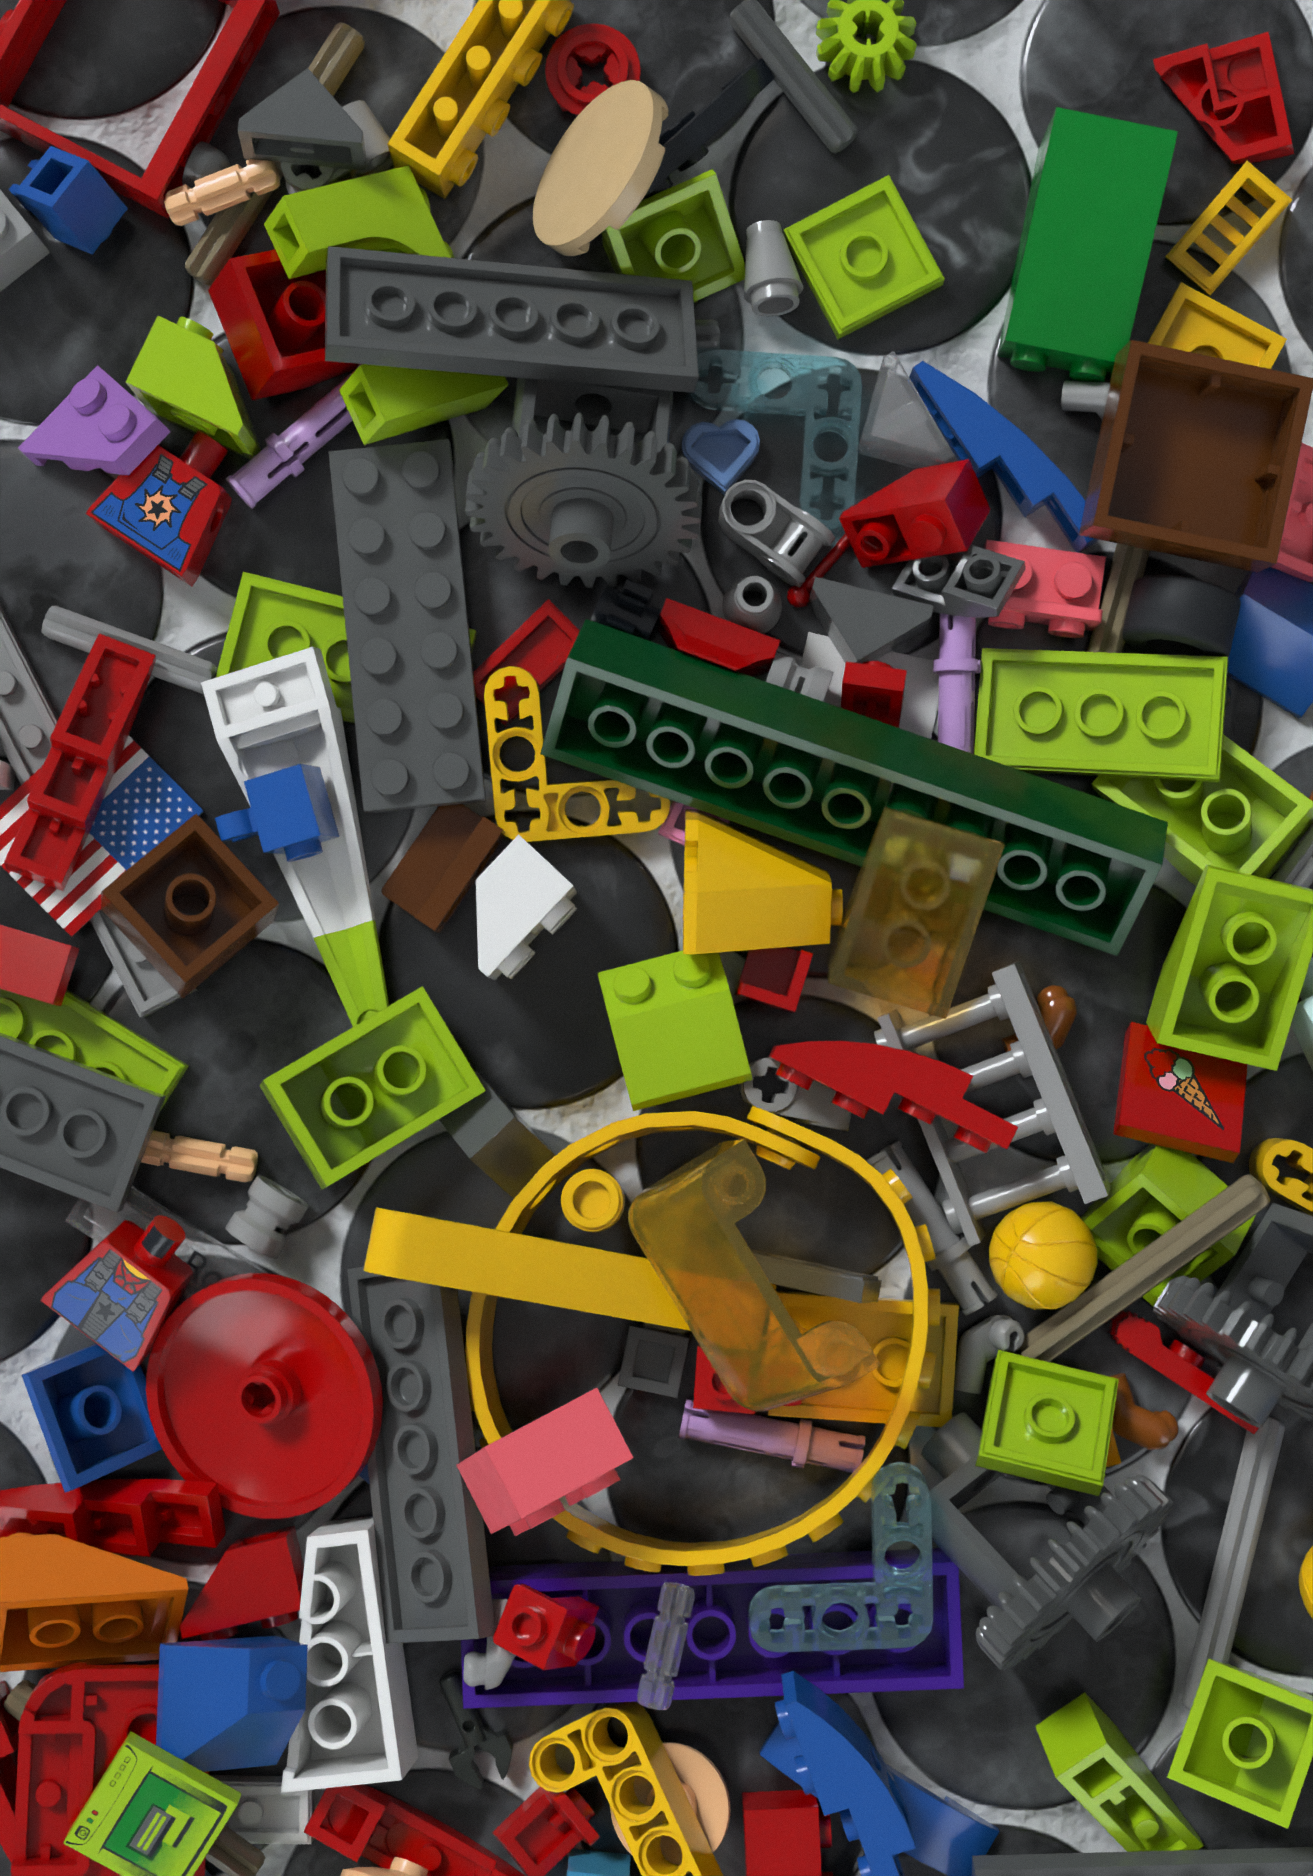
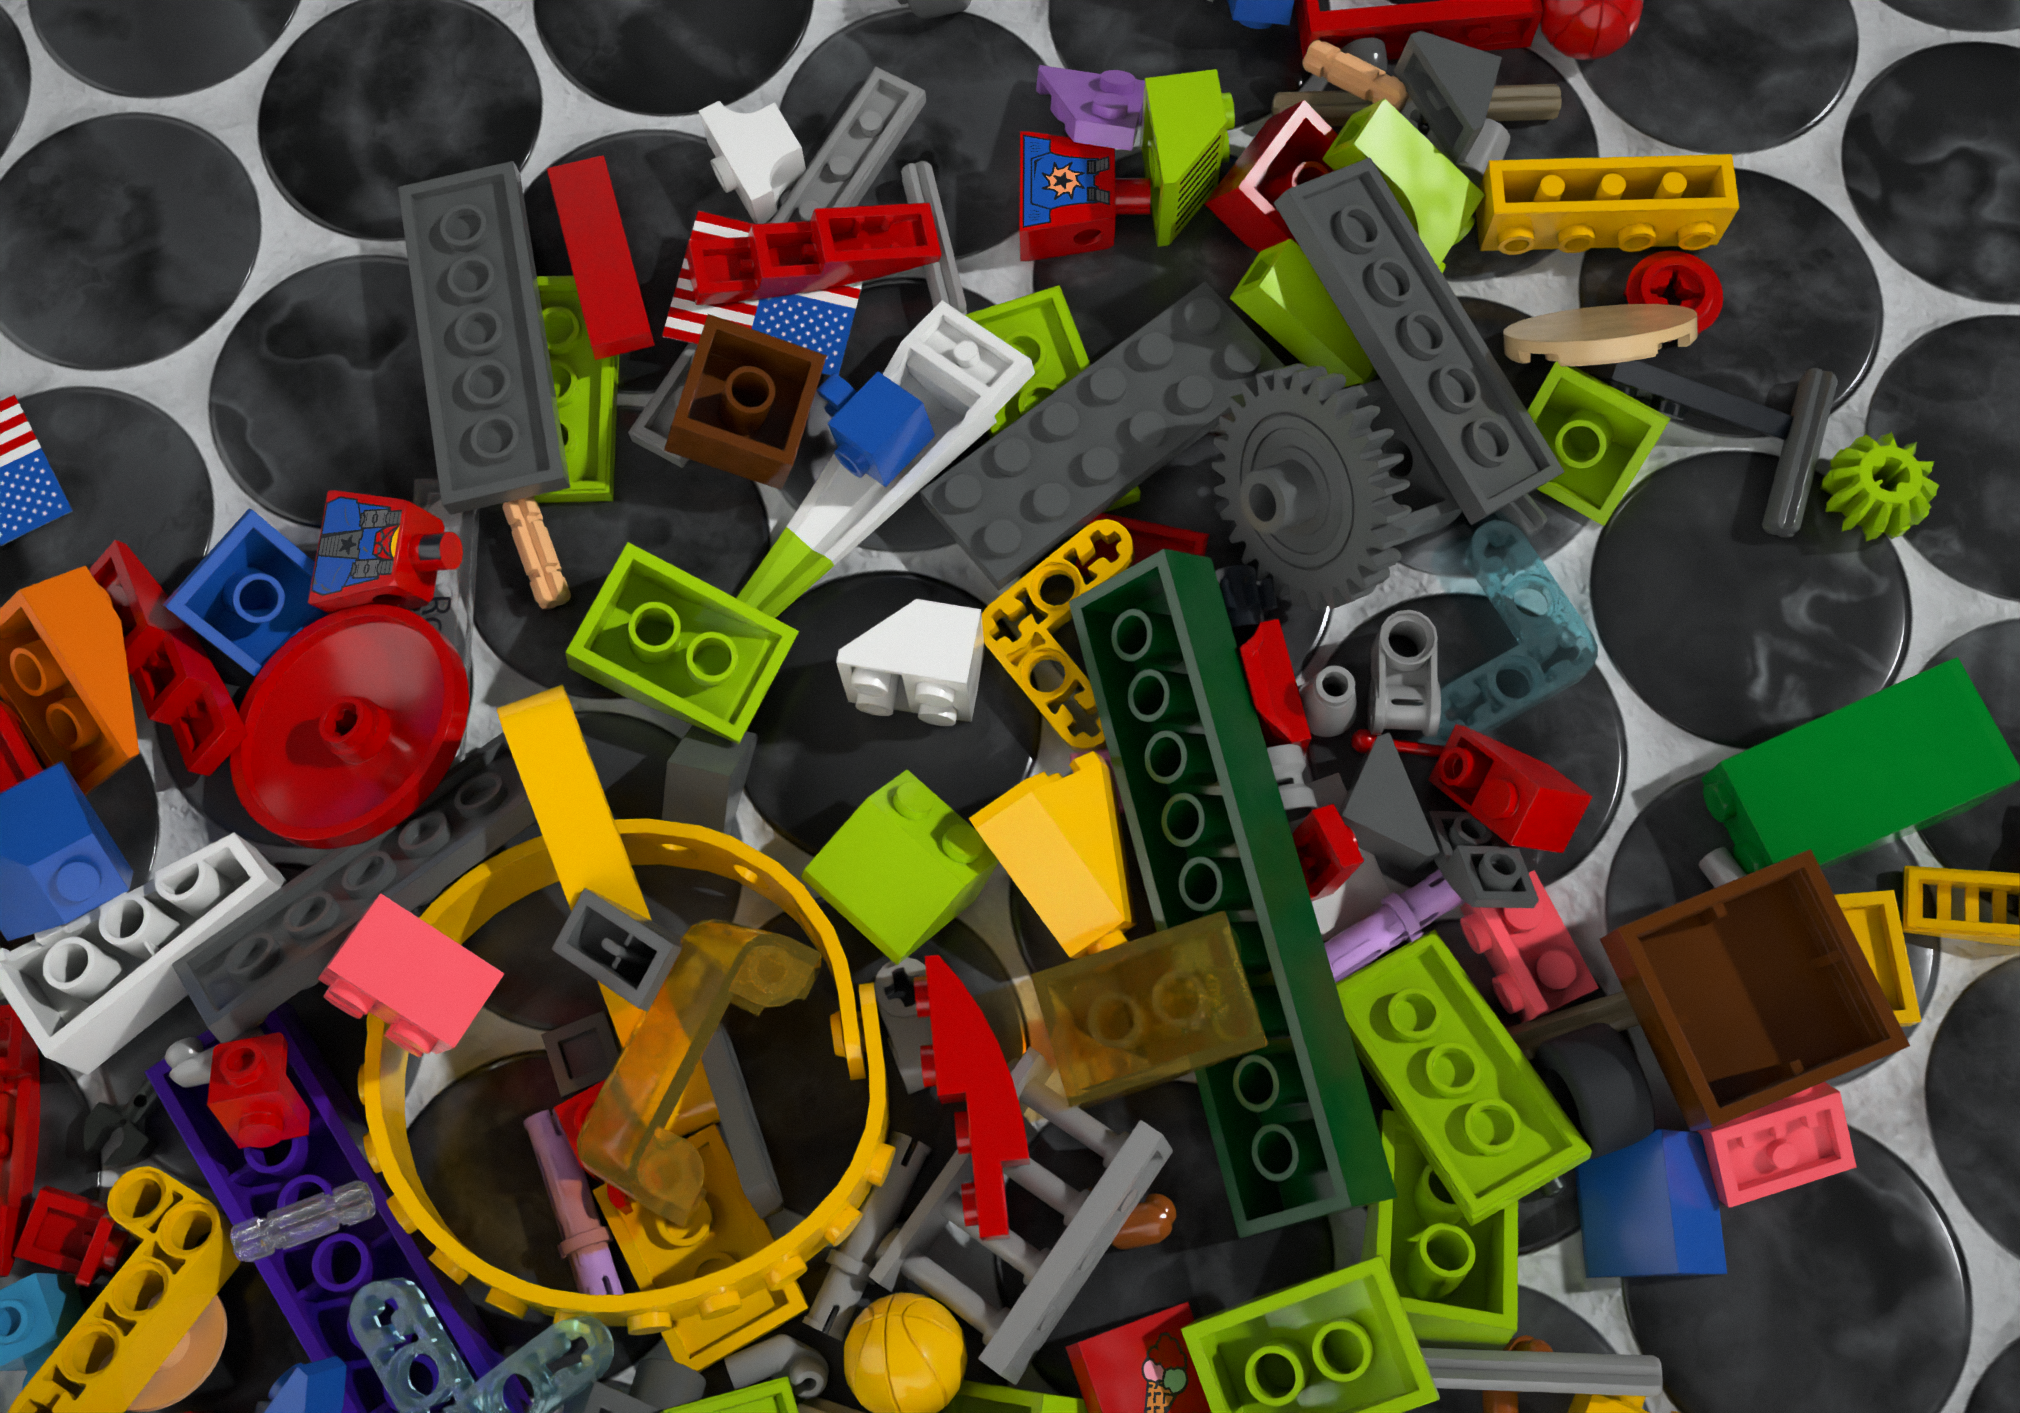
camera: 60 degrees right, 15 degrees down
red slope [180,1525,304,1641] -> none
light grey wheel [225,1175,309,1259] -> none
lavender pin [226,364,362,509] -> none
reddish brown panel [381,804,506,934] -> none
yellow tile [561,1169,625,1232] -> none
medium blue tile [681,419,760,496] -> none
red panel [734,947,813,1013] -> none
light grey cone [744,220,803,317] -> none
lime tile [783,175,945,340] -> none
clear slope [856,351,955,469] -> none
blue slope [907,361,1099,553] -> none
none -> dark grey slope [552,888,682,1012]

